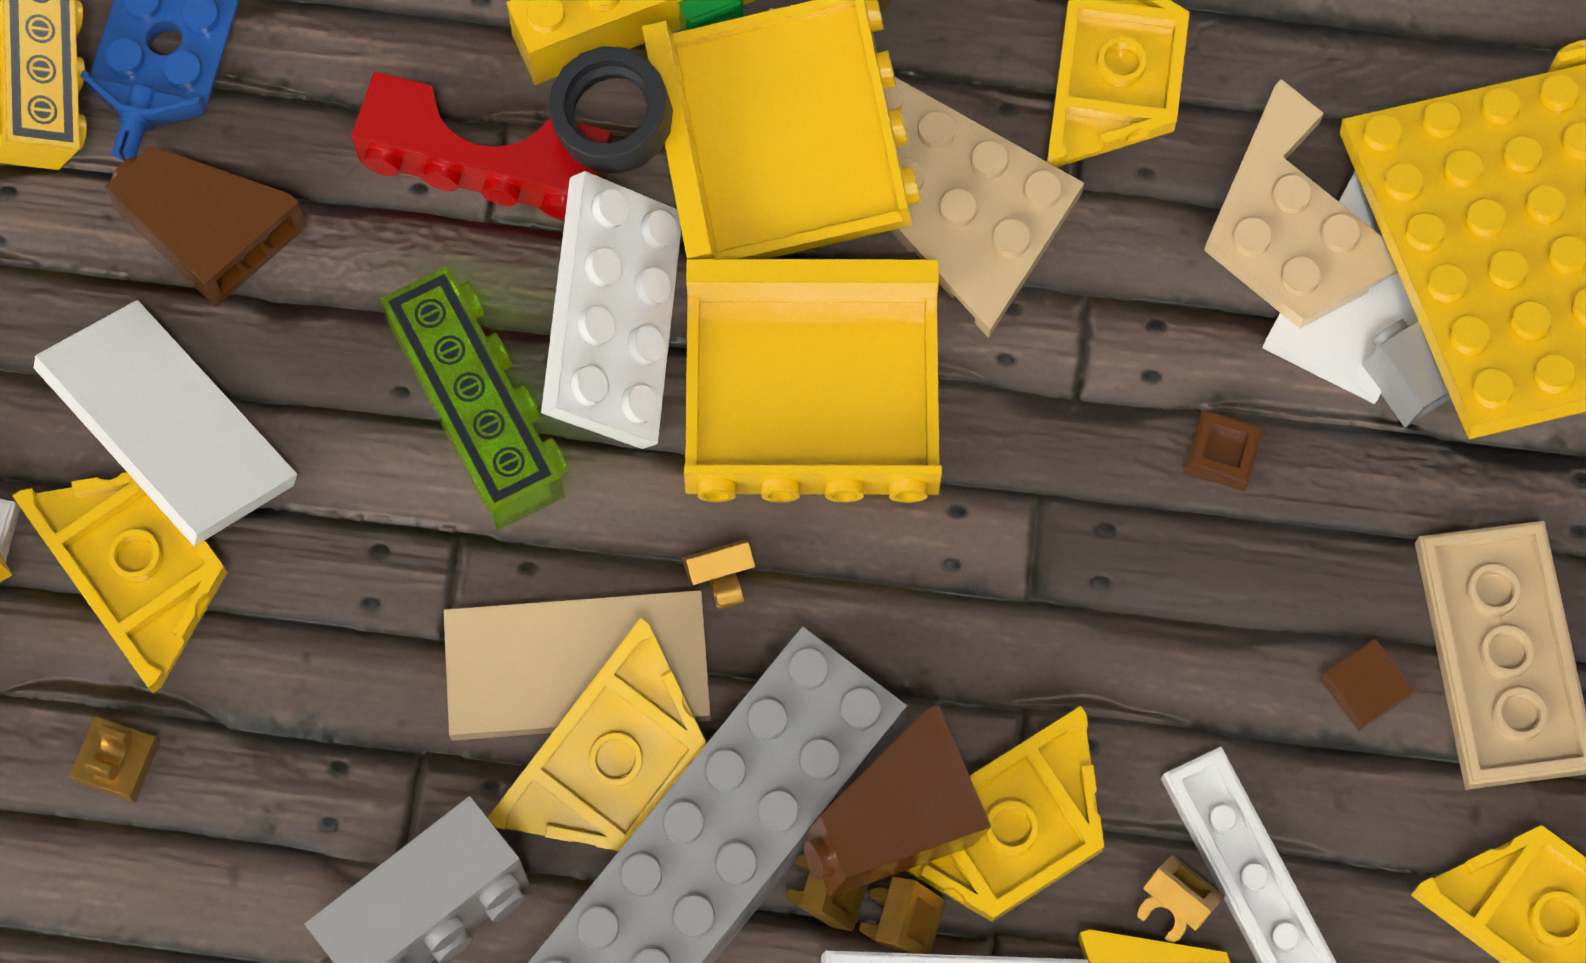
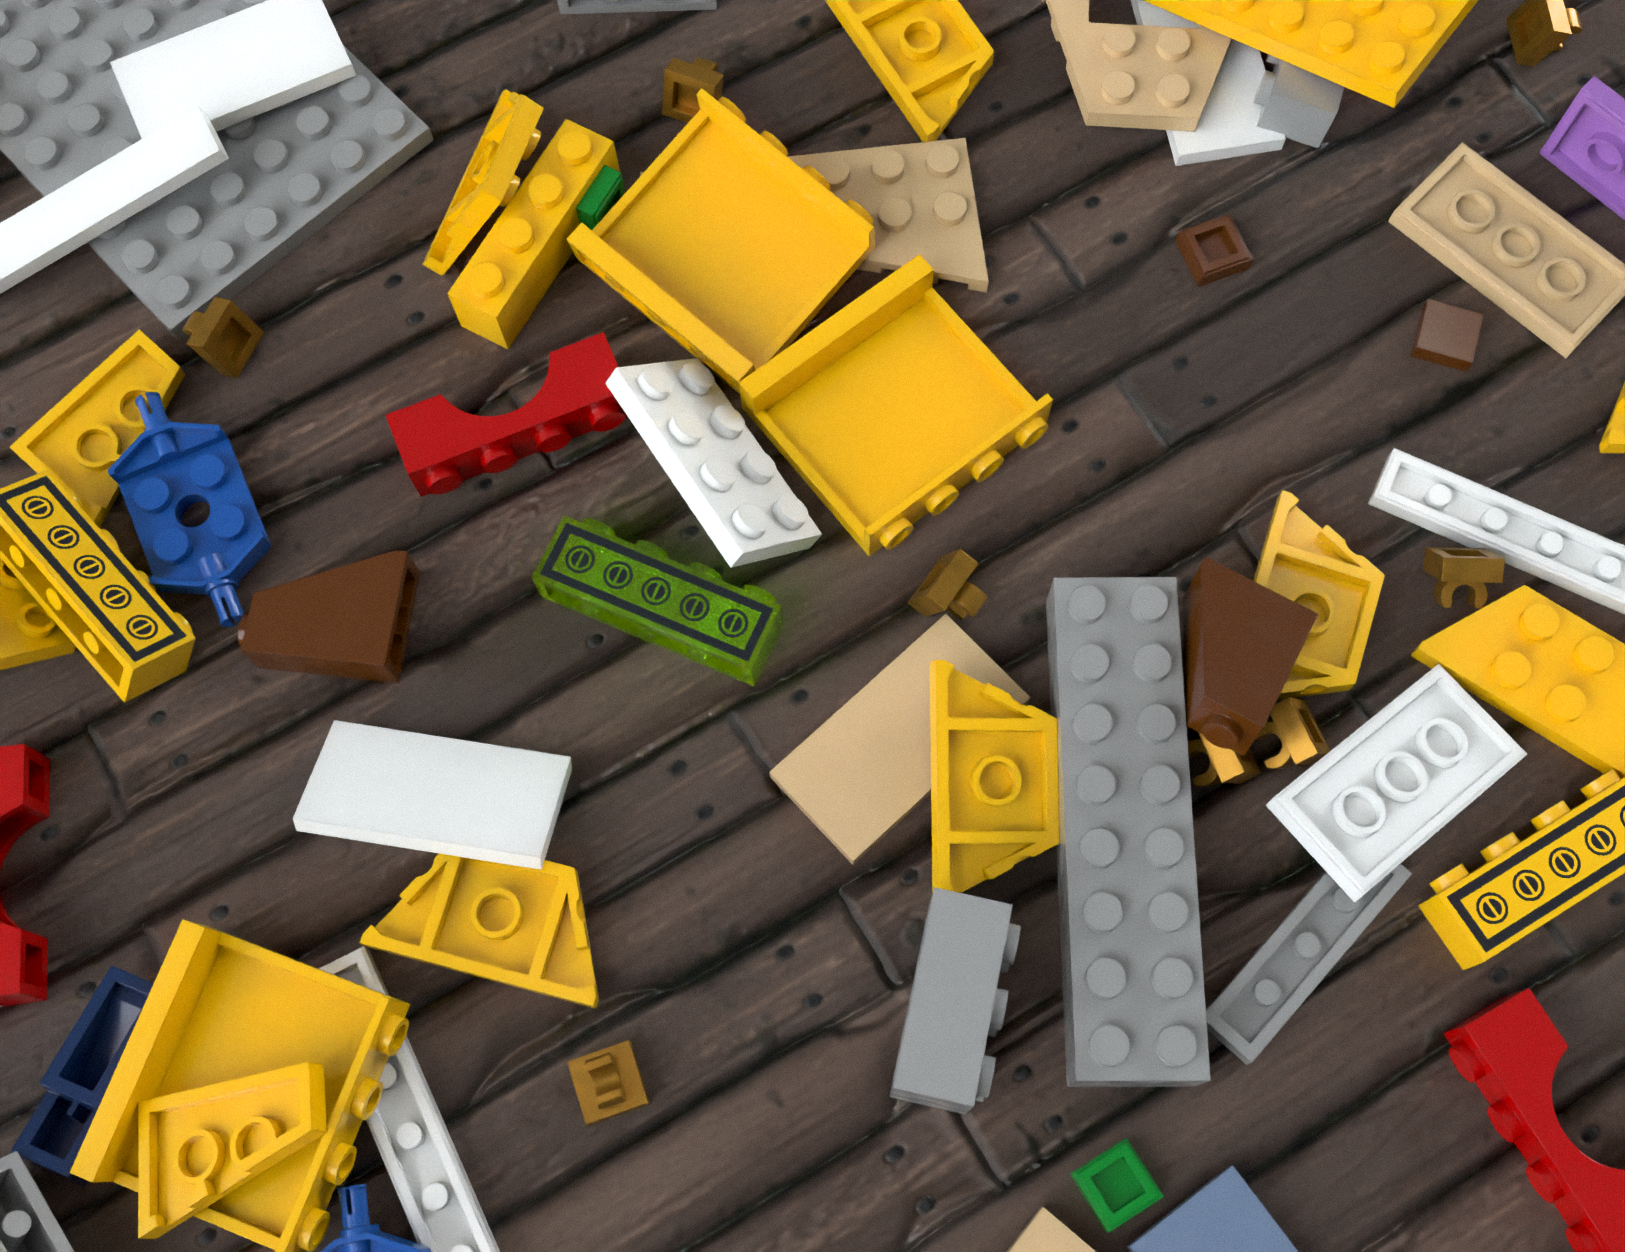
camera: 35 degrees left, 0 degrees up
black tyre [548,46,673,174] -> none

